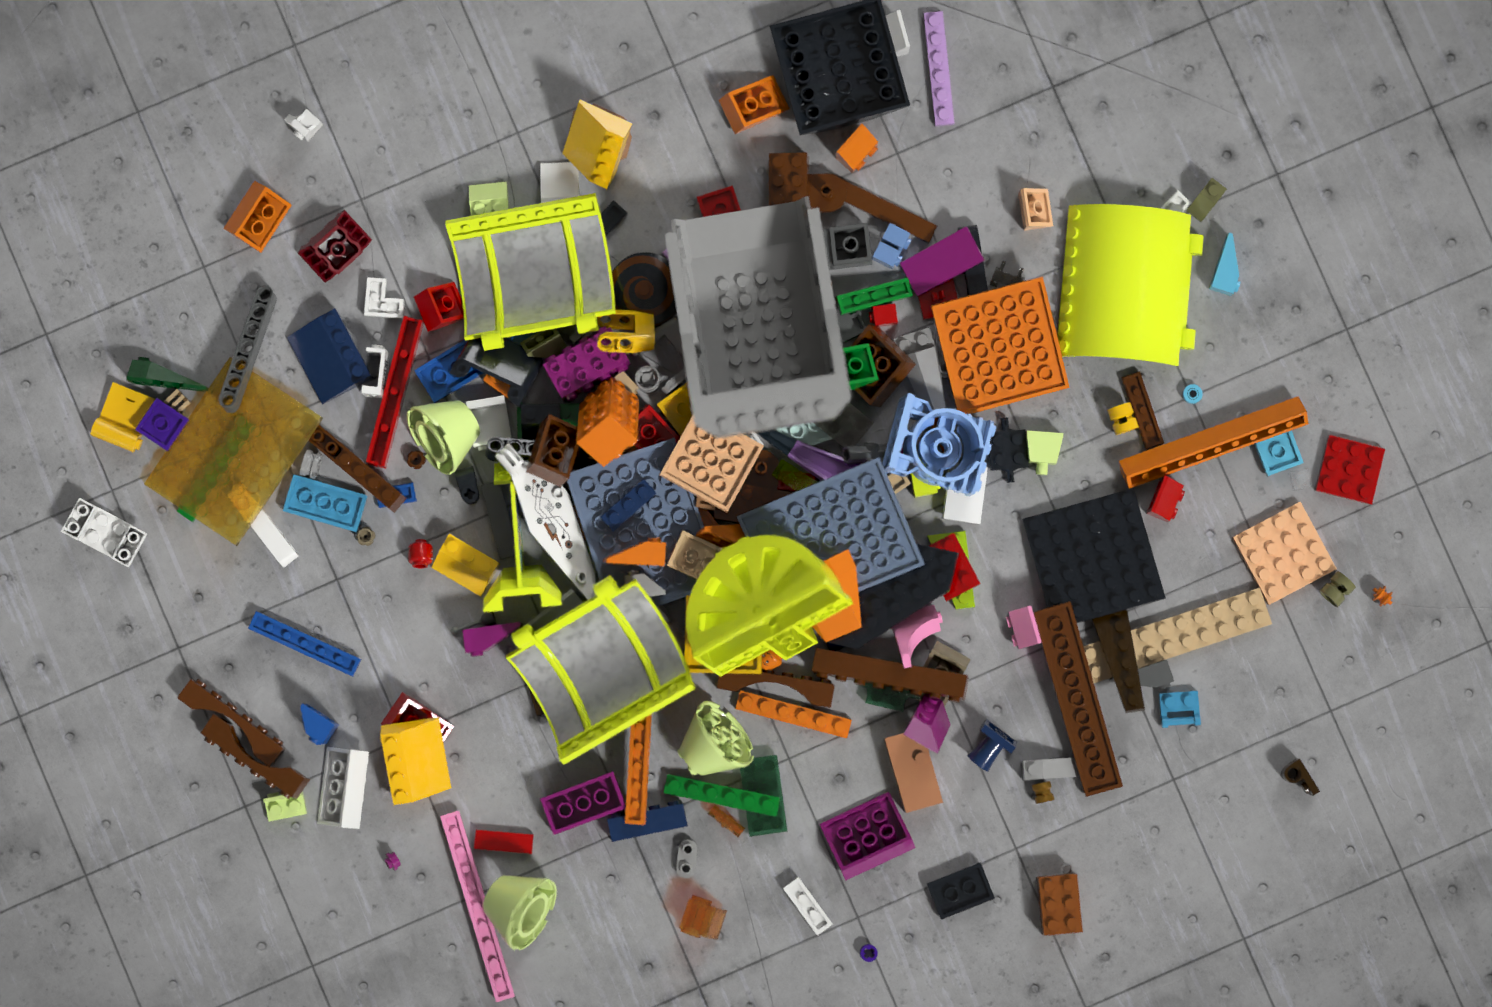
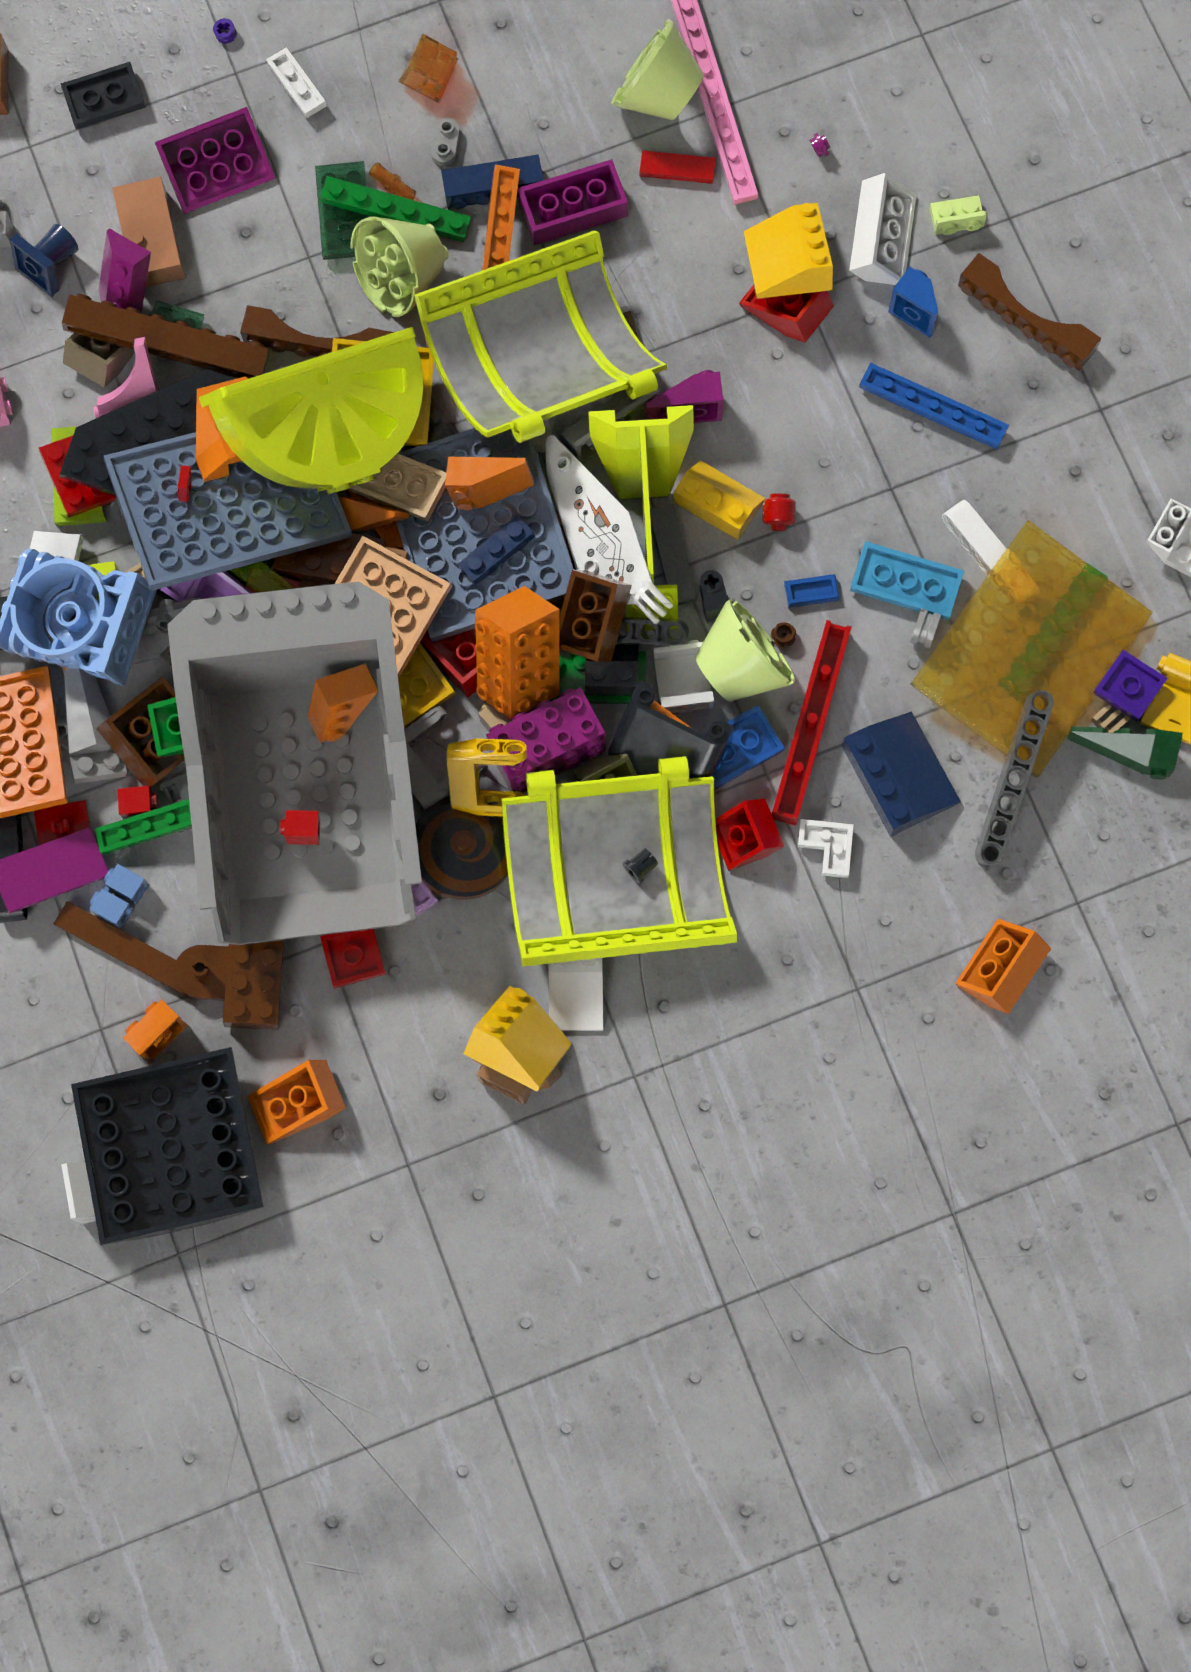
camera: 170 degrees left, 10 degrees down
reddish brown arch [201,714,310,799] -> none
white brick [284,109,323,141] -> none
dark red slope [297,210,372,283] -> none
reddish brown slope [305,423,407,513] -> none
dark tan plate [356,527,375,546] -> none
white panel [361,345,389,399] -> none
hinge [451,611,497,635] -> none
yellowish green slope [469,182,510,216] -> none
black tile [601,200,628,237] -> none
light grey slope [623,570,666,596] -> none
light grey wheel [635,366,660,393] -> none
orange plate [735,690,852,738] -> none
dark grey brick [822,223,873,270] -> none
lavender plate [923,11,954,126] -> none
none -> red tile [177,465,192,502]
none -> red brick [280,810,321,845]
none -> orange wedge [307,664,378,743]
none -> black bush [622,848,658,883]

